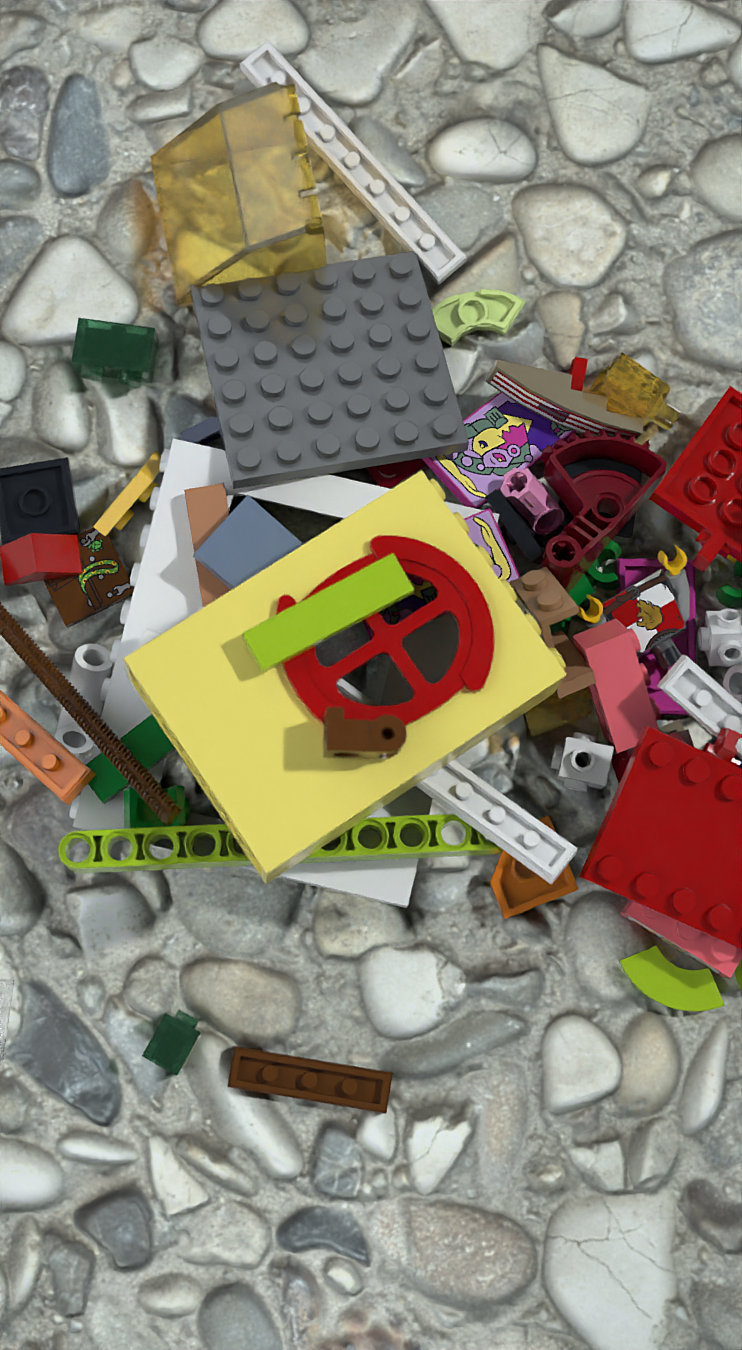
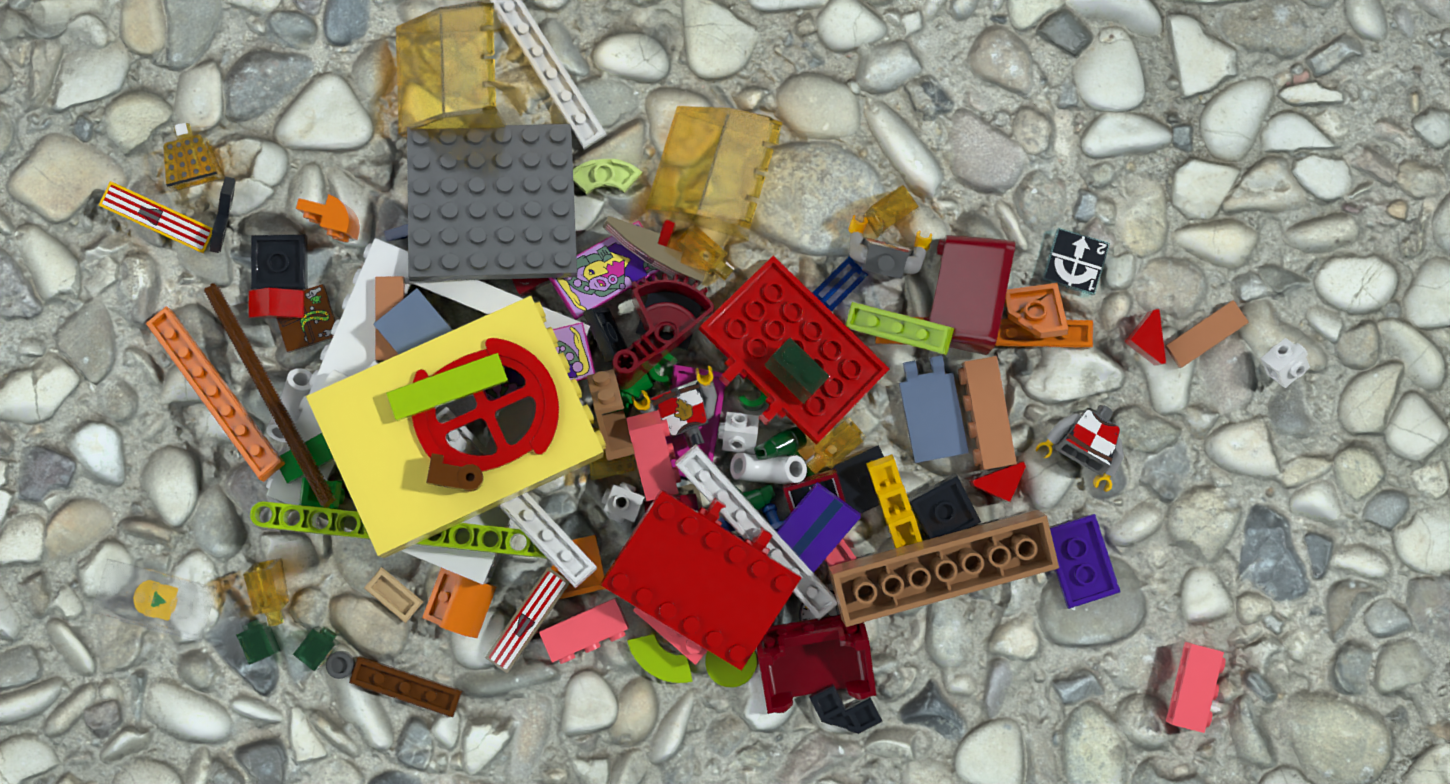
camera: 10 degrees right, 5 degrees up
clear green brick [71,317,159,386] -> none
yellow wing [93,450,162,536] -> none
bright pink piece [500,467,565,535] -> none
none -> clear green brick [236,620,281,665]
none -> clear yellow torso [243,558,289,626]
none -> orange brick [296,194,360,243]
none -> dark grey tile [326,651,355,679]
none -> tan tile [364,567,423,623]
none -> orange brick [422,567,497,638]
none -> slope [485,567,570,674]
none -> coral brick [539,597,629,664]
none -> clear yellow windscreen [645,106,783,241]

